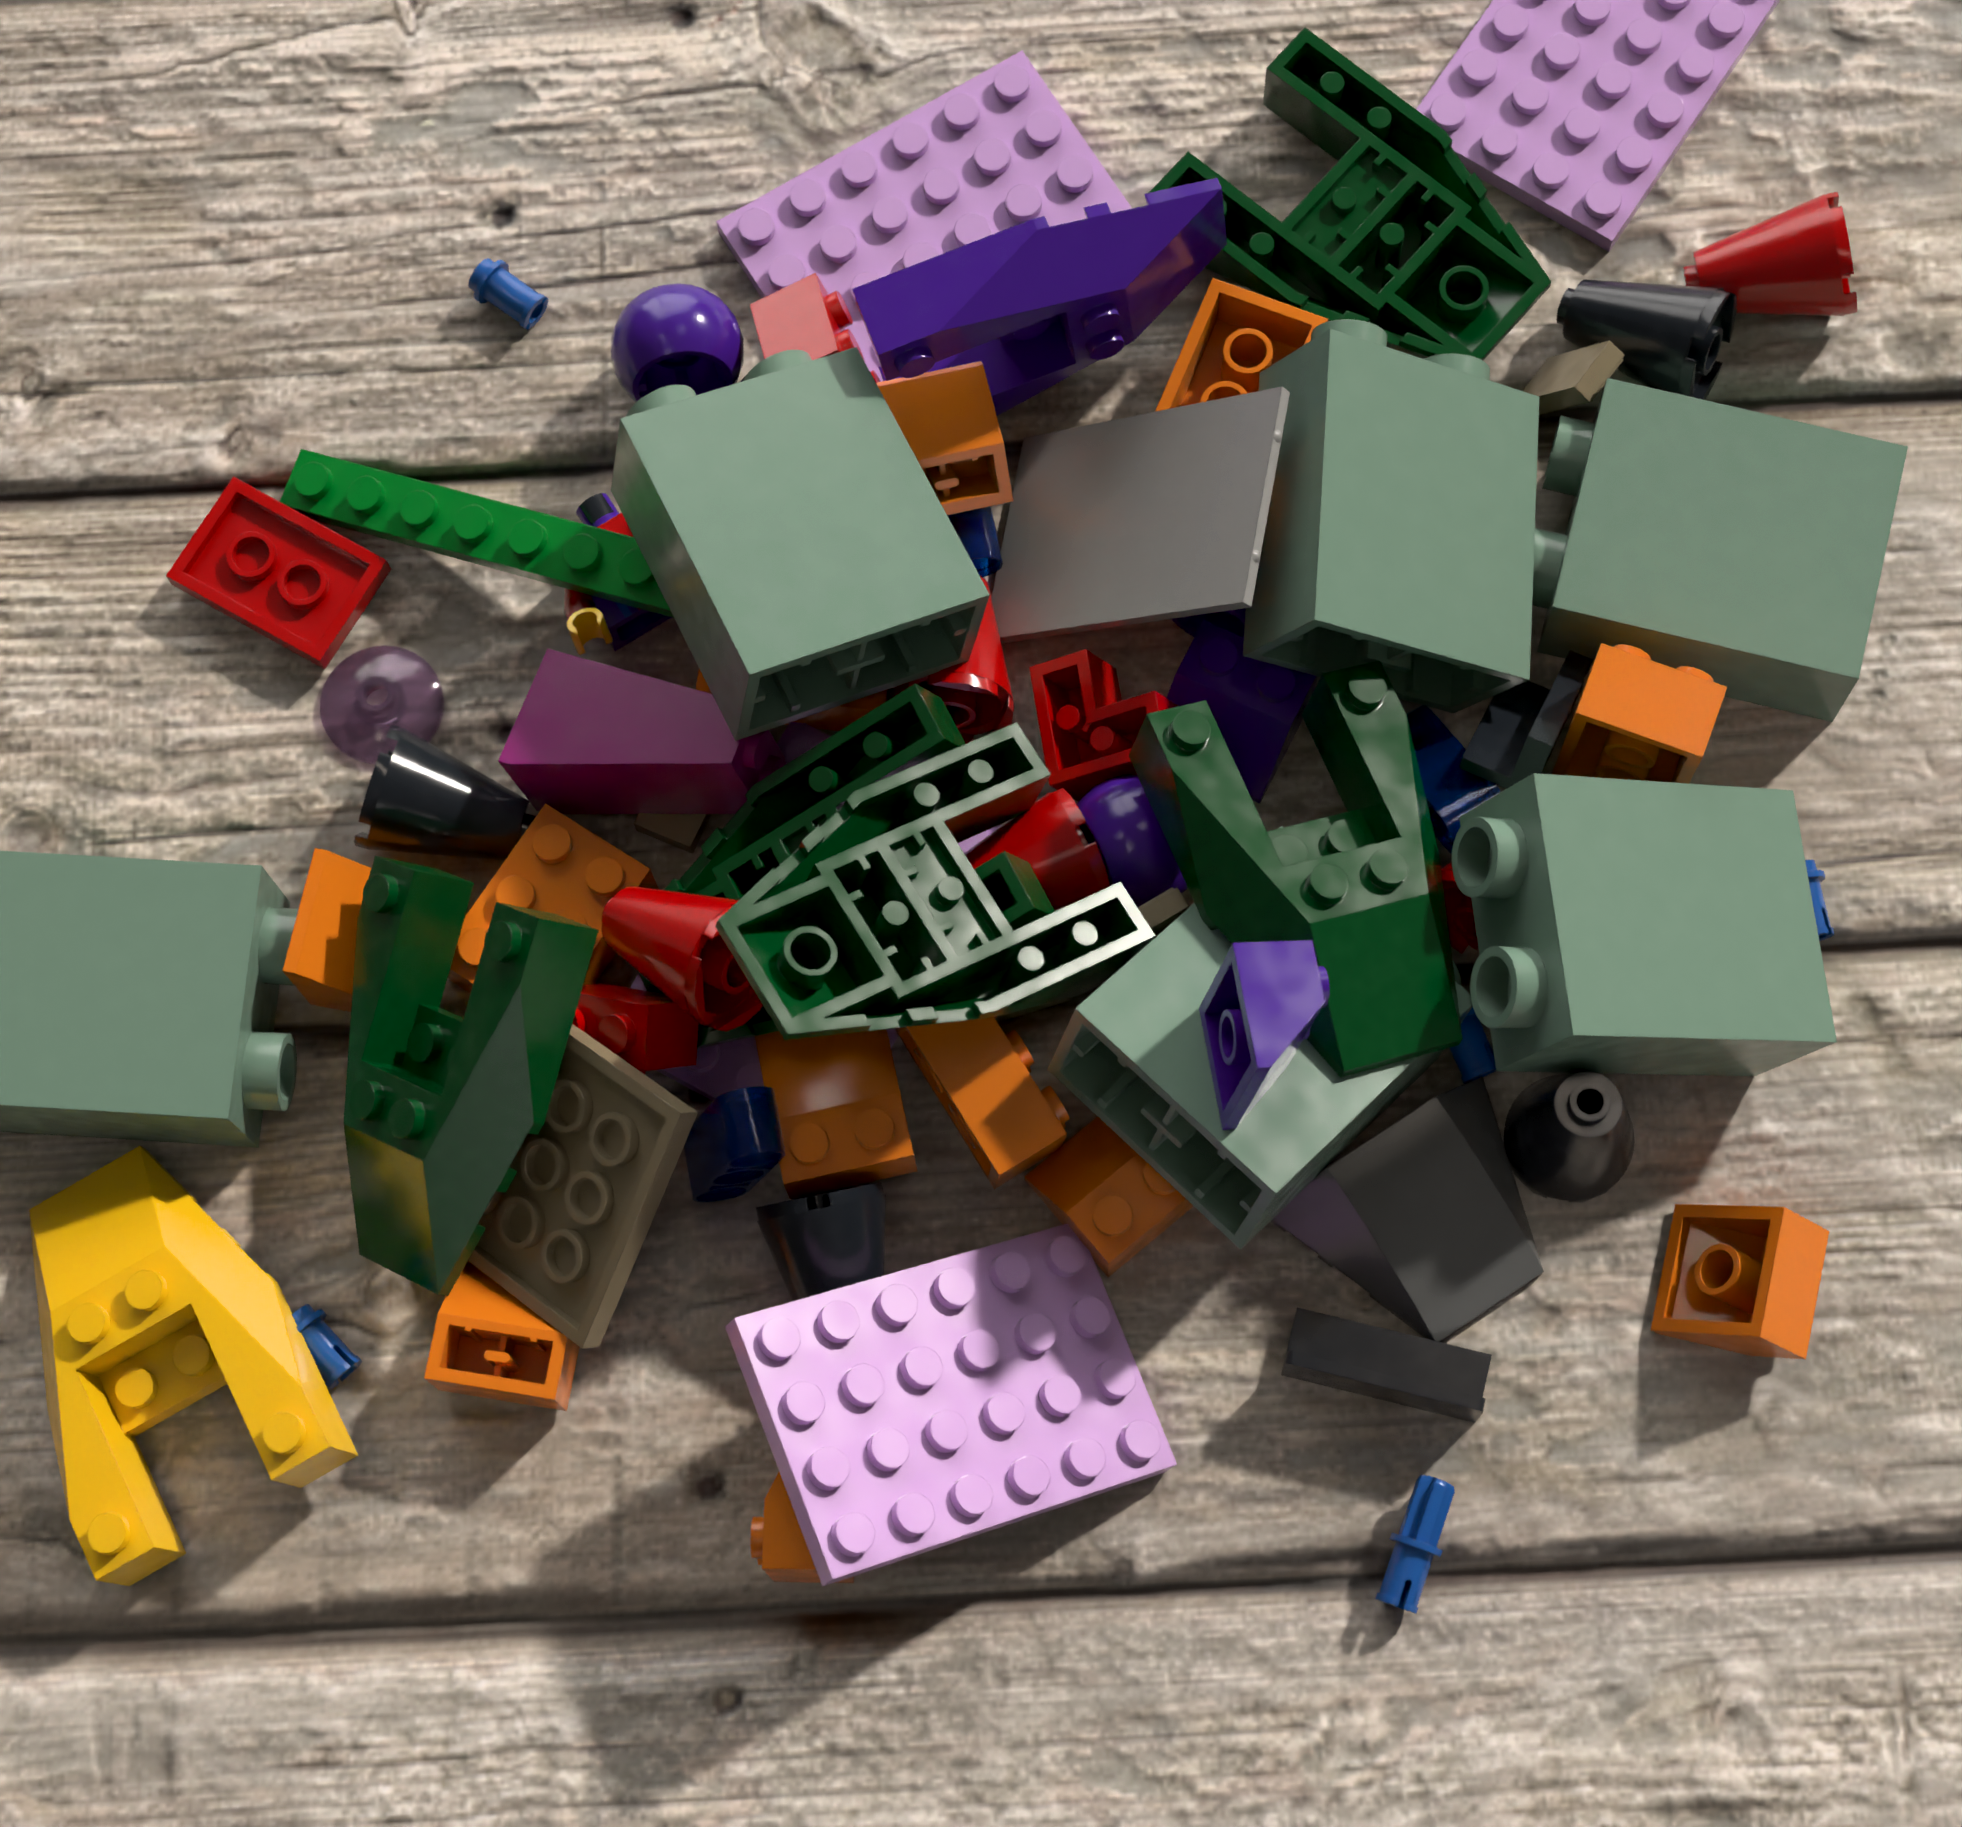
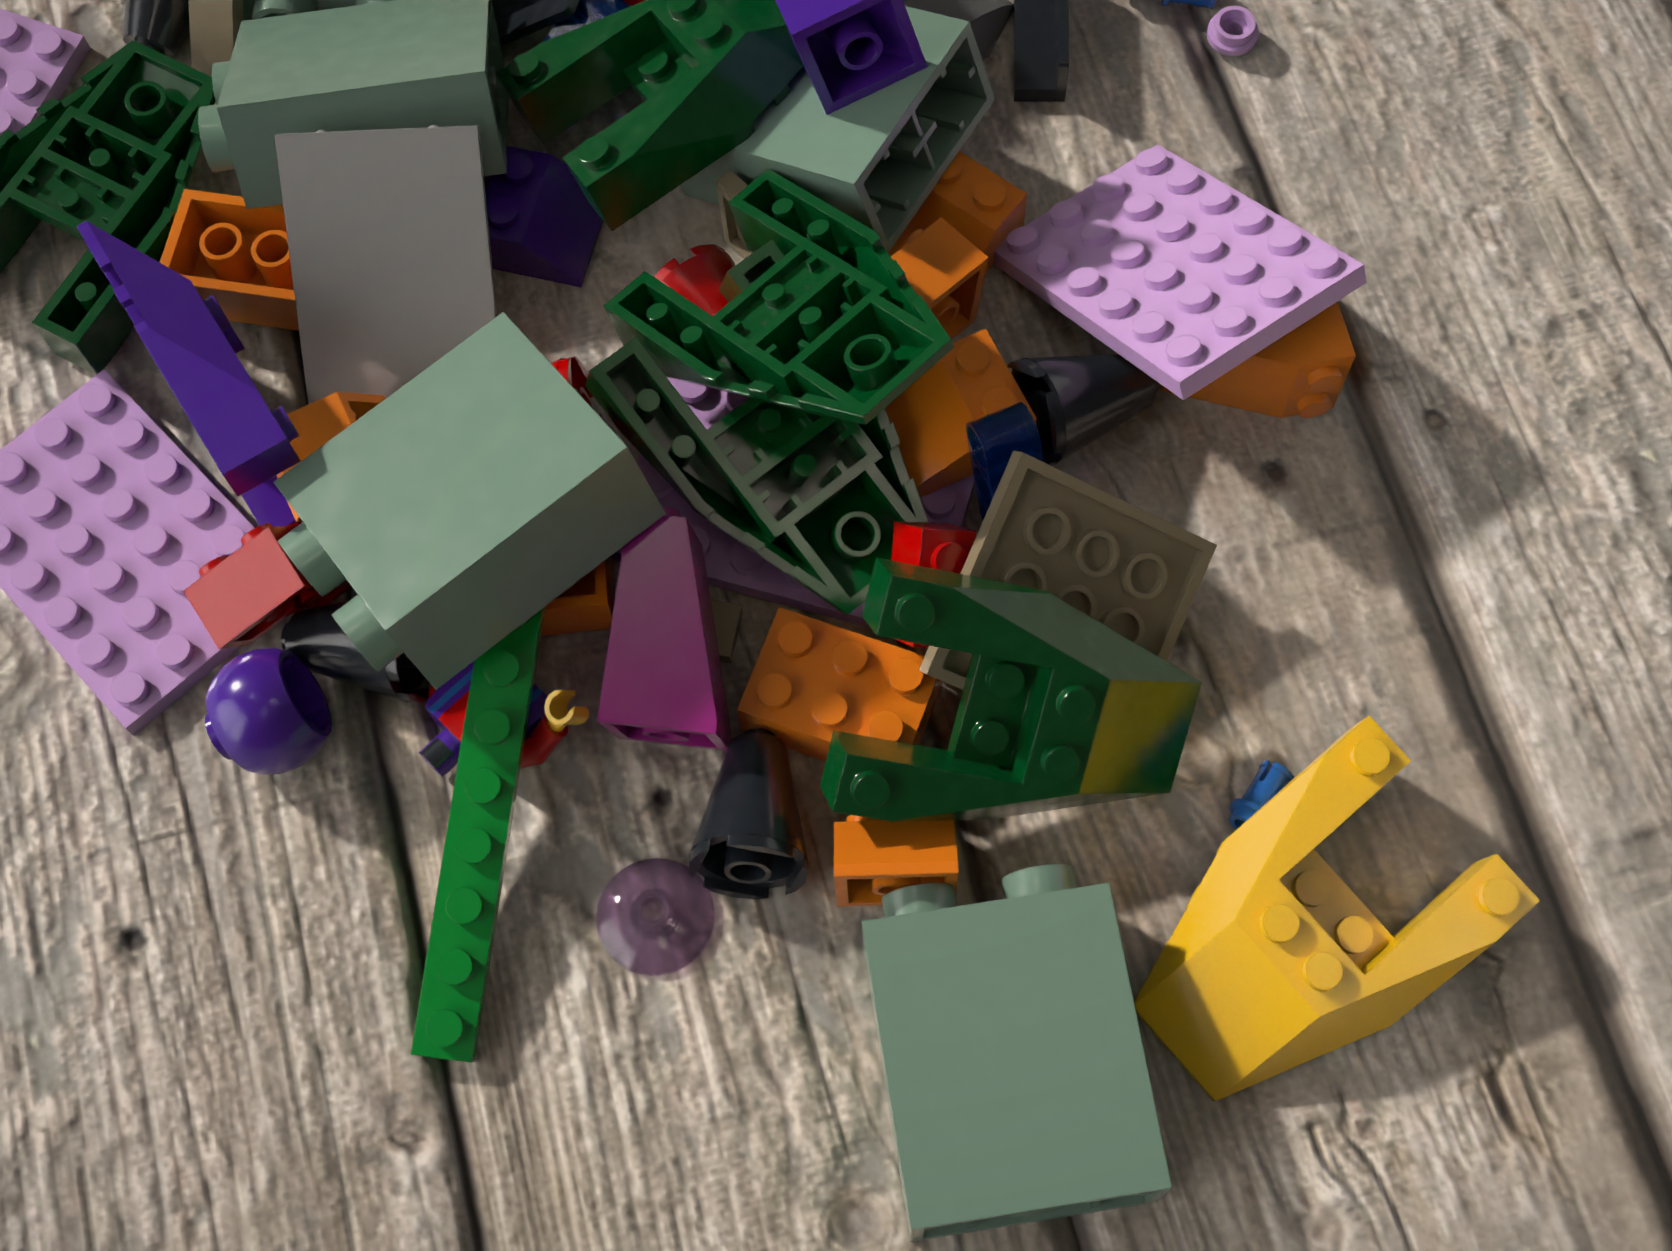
camera: 105 degrees left, 5 degrees down
red plate [166,476,392,669] -> none
orange slope [424,1261,580,1411] -> none
blue pin [468,258,548,329] -> none
red cone [601,886,763,1032] -> none
red brick [1029,649,1178,802] -> none
dark purple wheel [1077,774,1188,908] -> none
none -> lavender plate [1207,6,1259,56]

